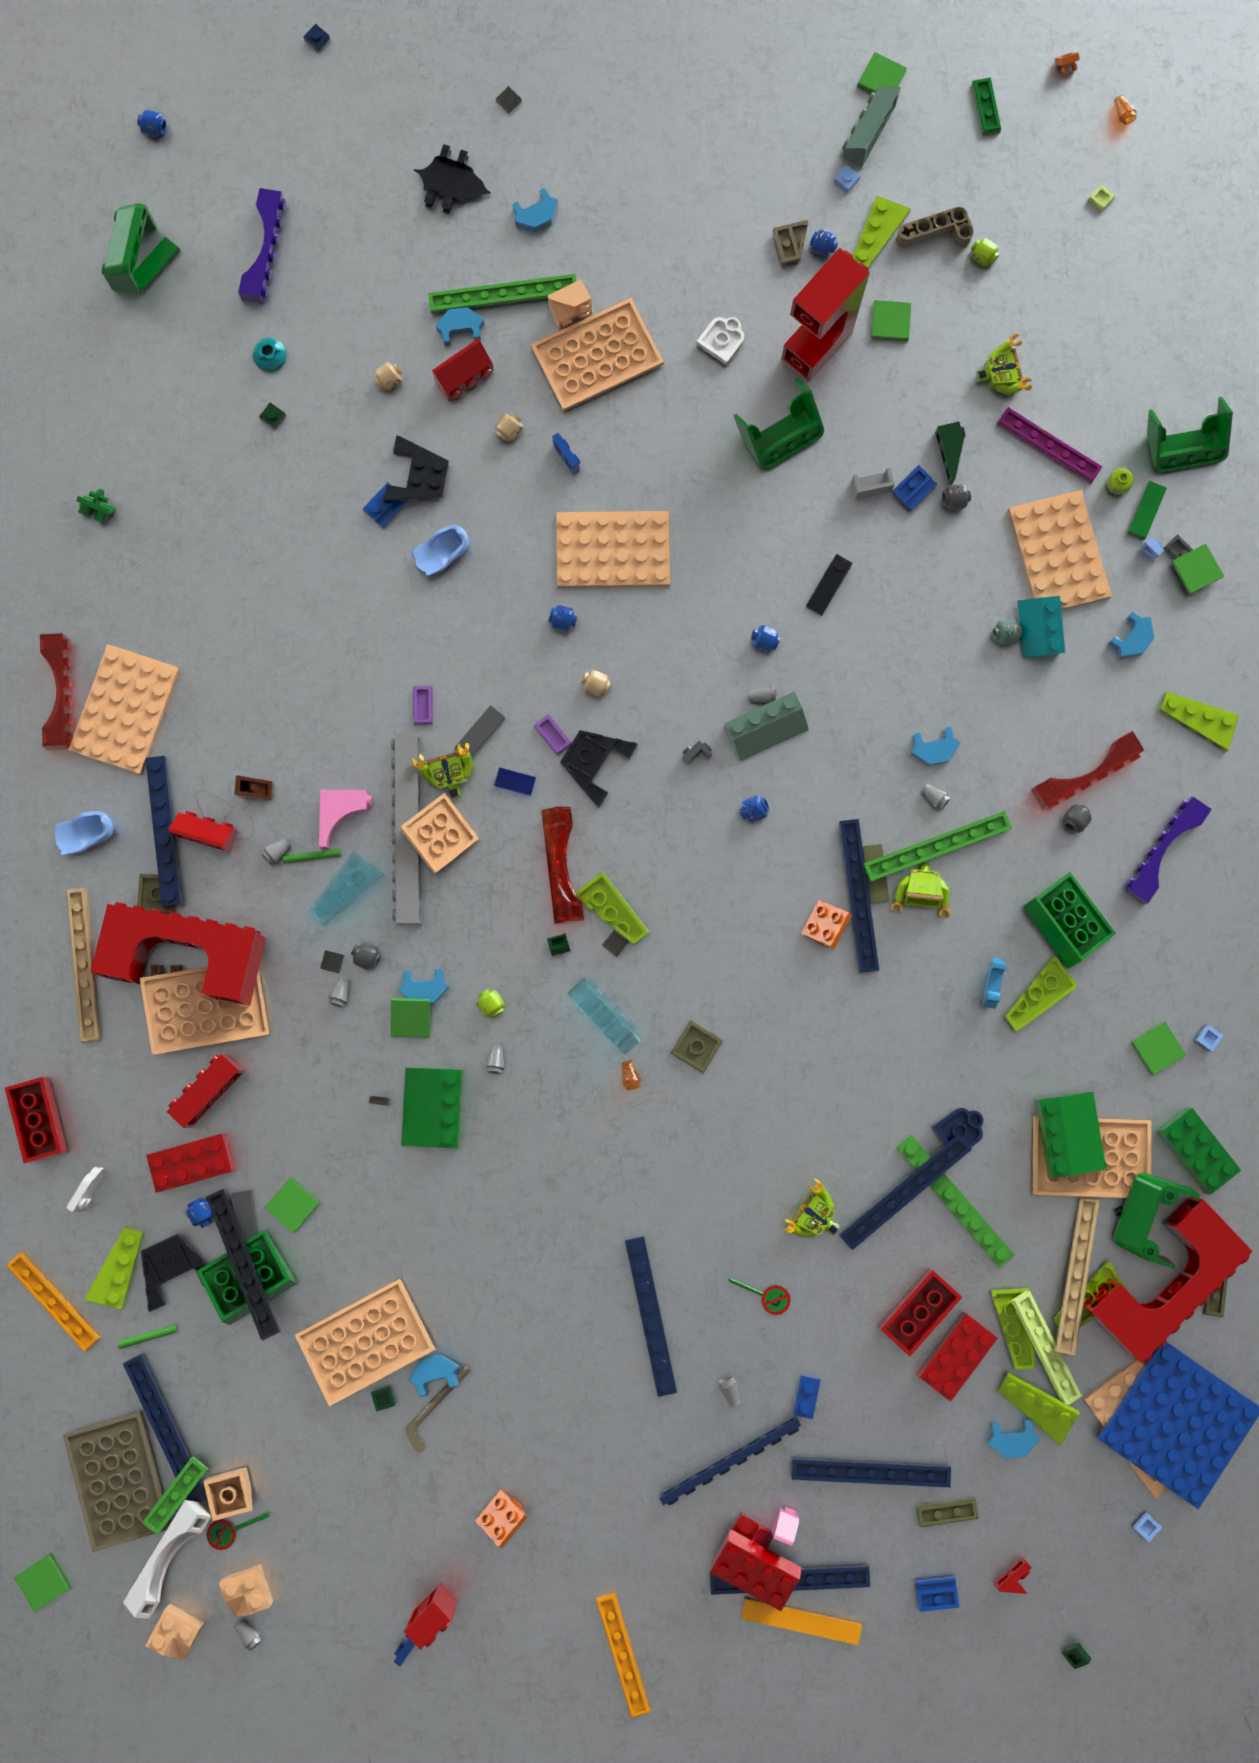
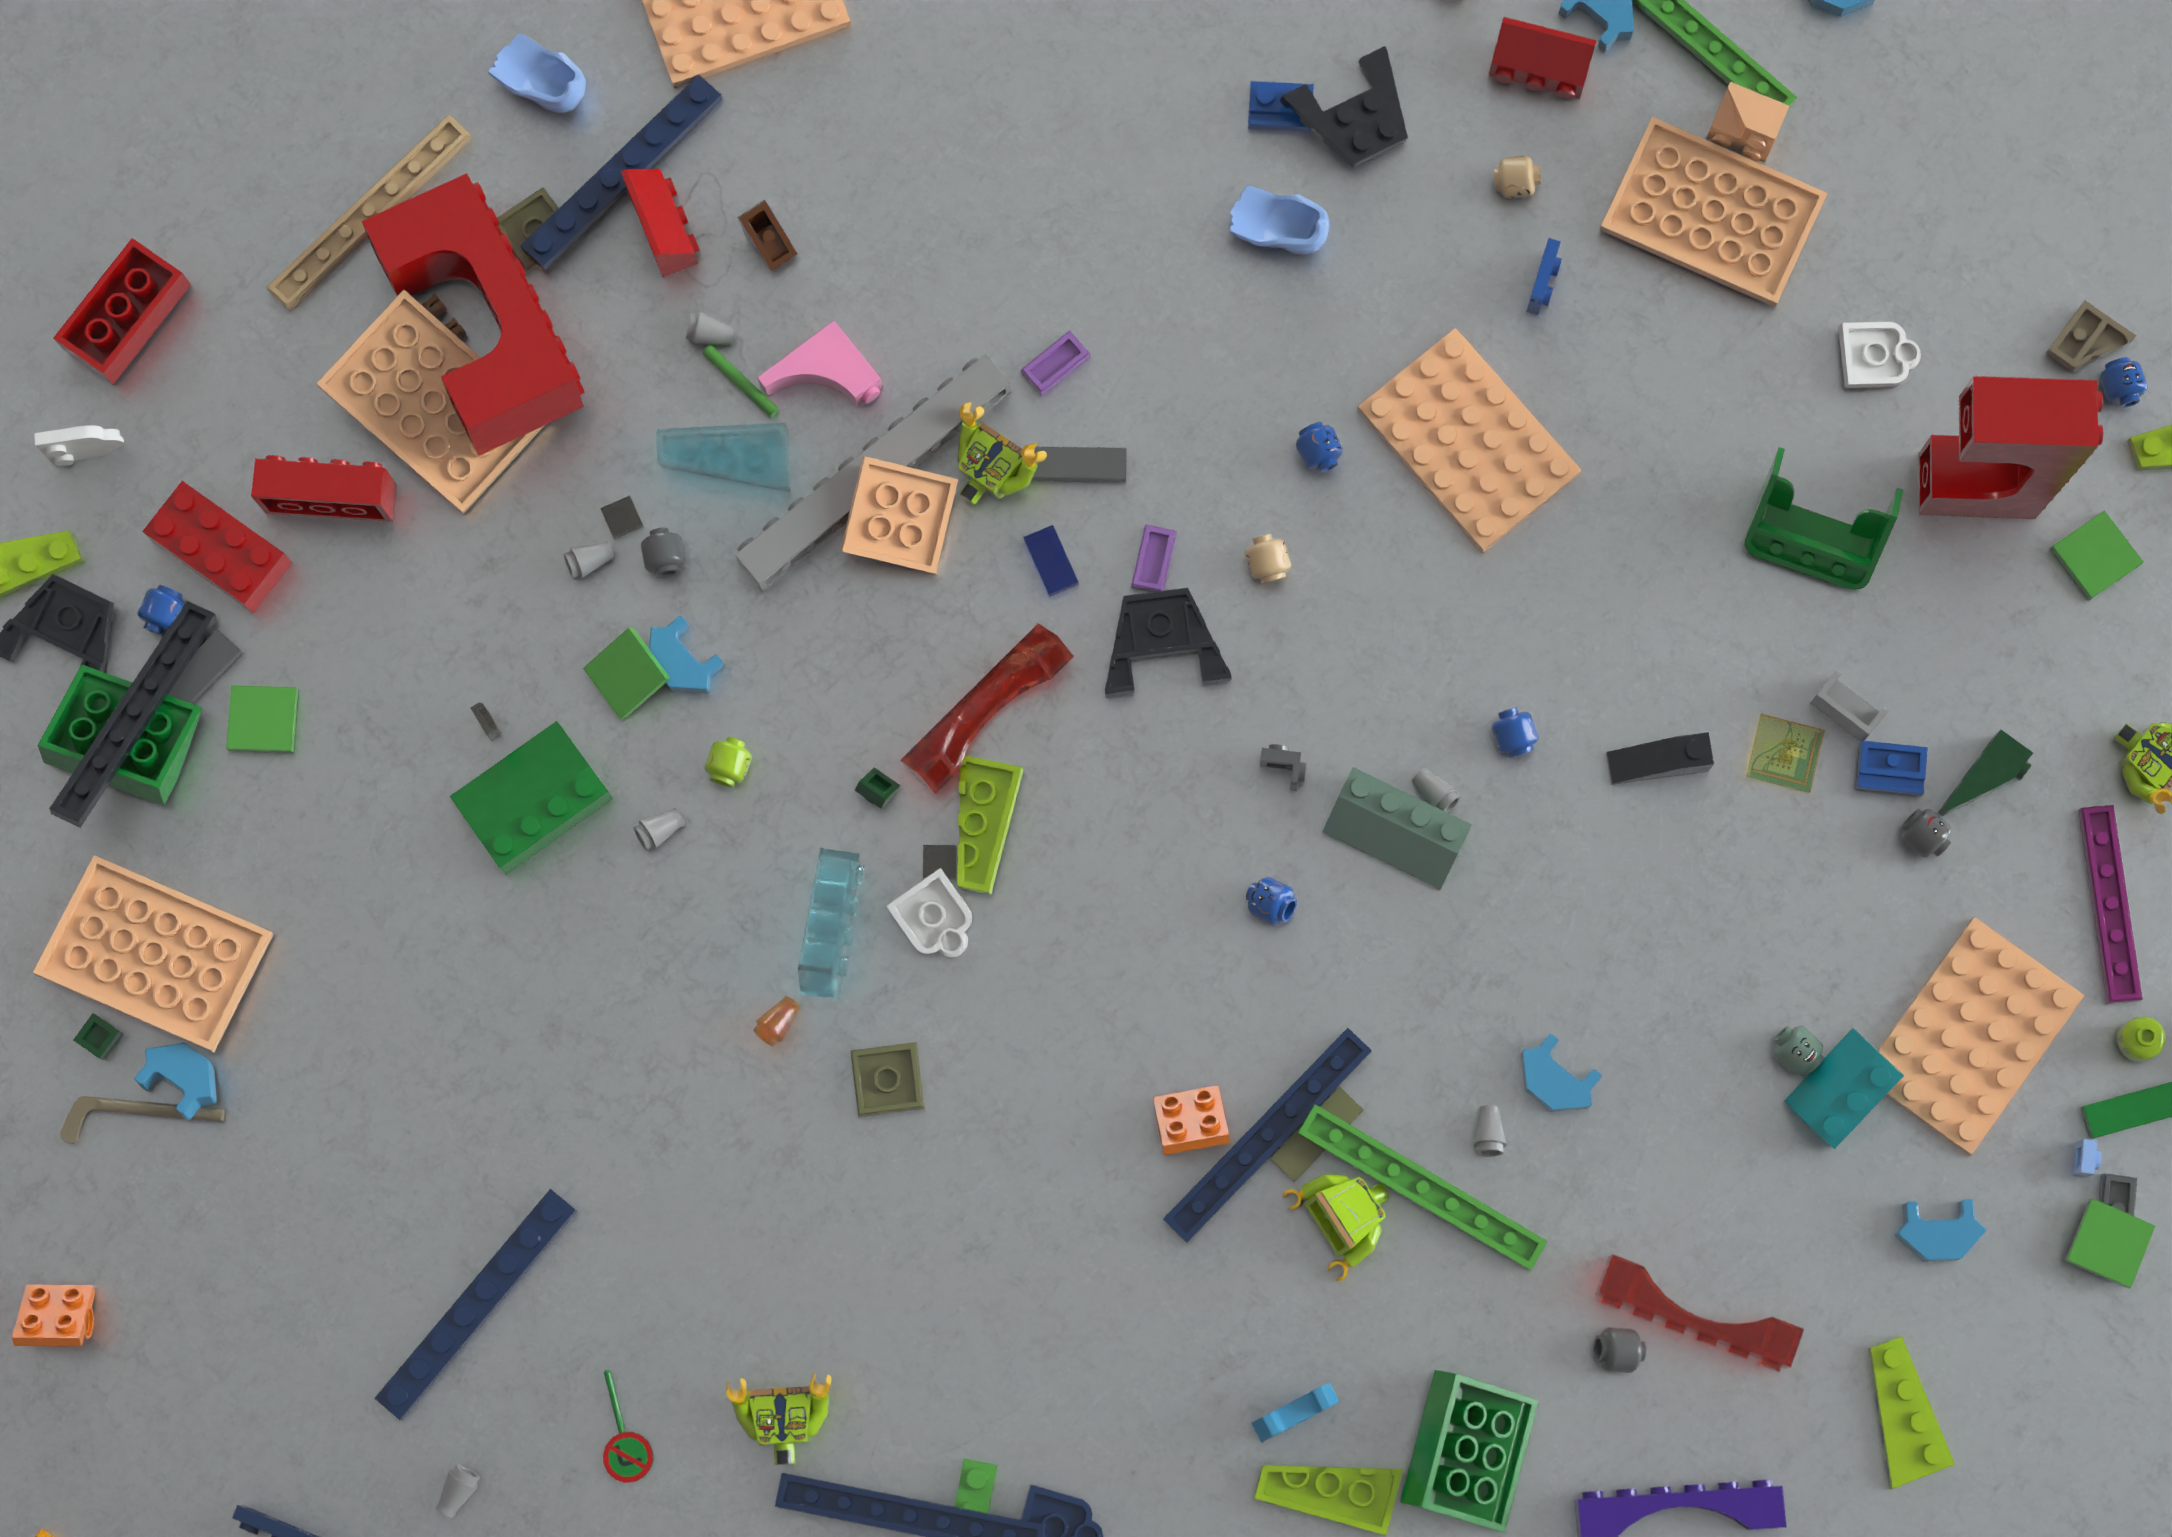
camera: 55 degrees right, 5 degrees down
none -> white plate [886,868,972,957]
none -> clear yellow piece [1746,714,1825,793]

